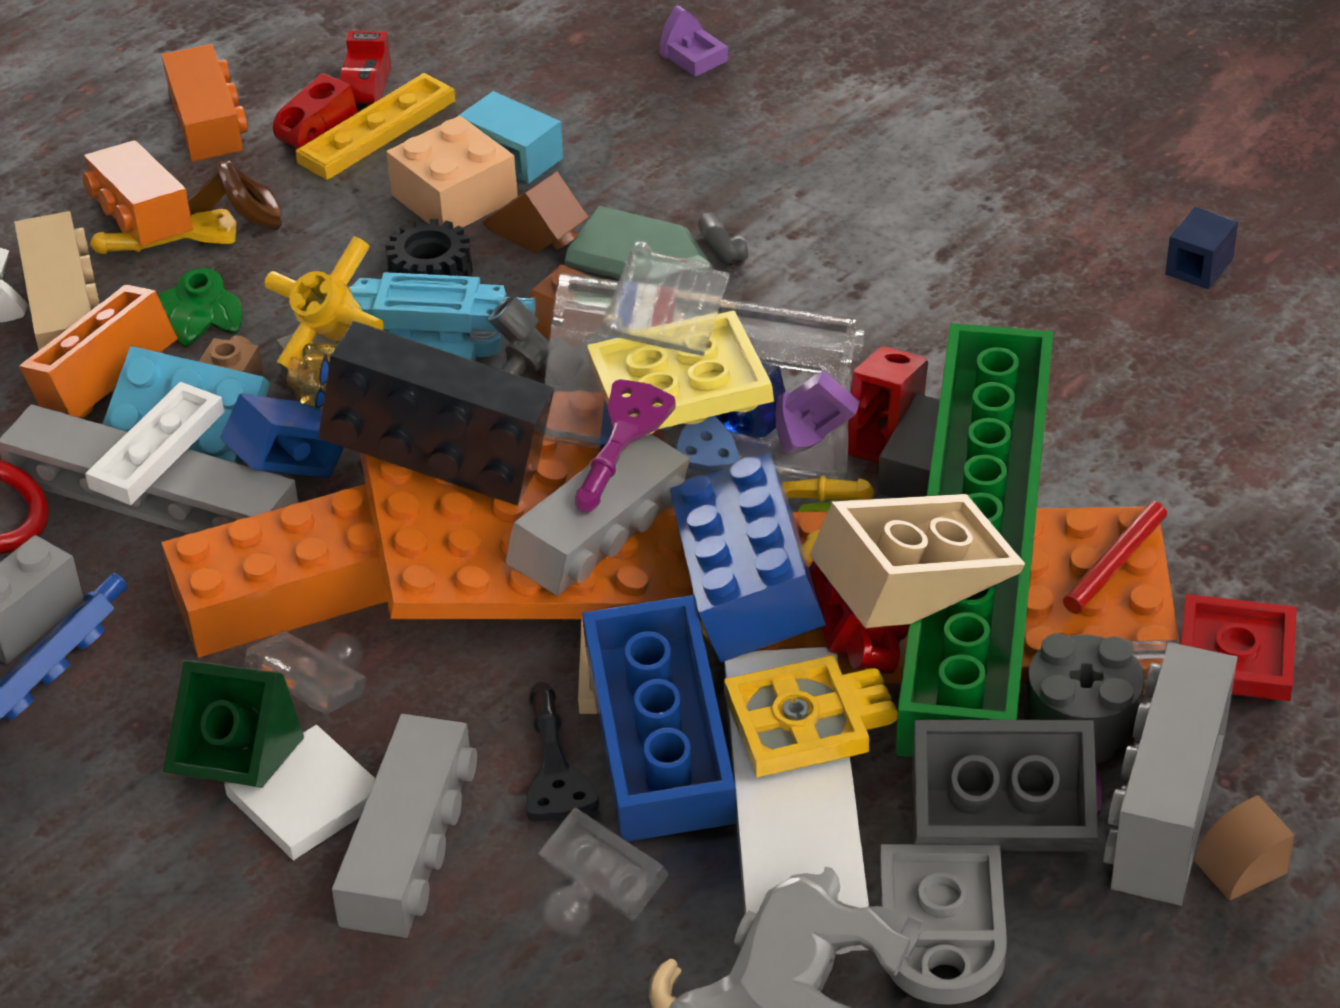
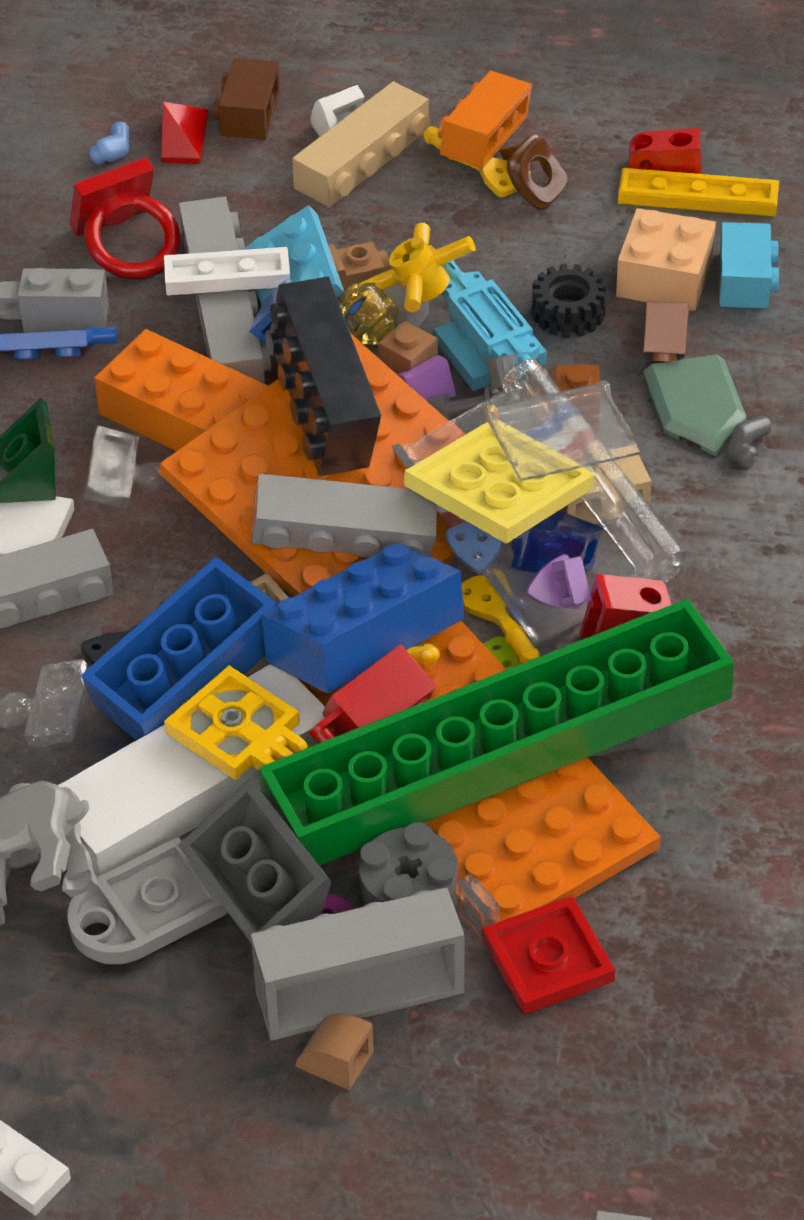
camera: 55 degrees right, 5 degrees up
orange brick [19,285,178,418] -> none
green plate [158,267,243,348] -> none
orange brick [161,44,248,162] -> none
red leg [340,31,391,106] -> none
magenta piece [575,379,676,512] -> none
tan slope [810,494,1025,628] -> none
red bar [1063,501,1167,614] -> none

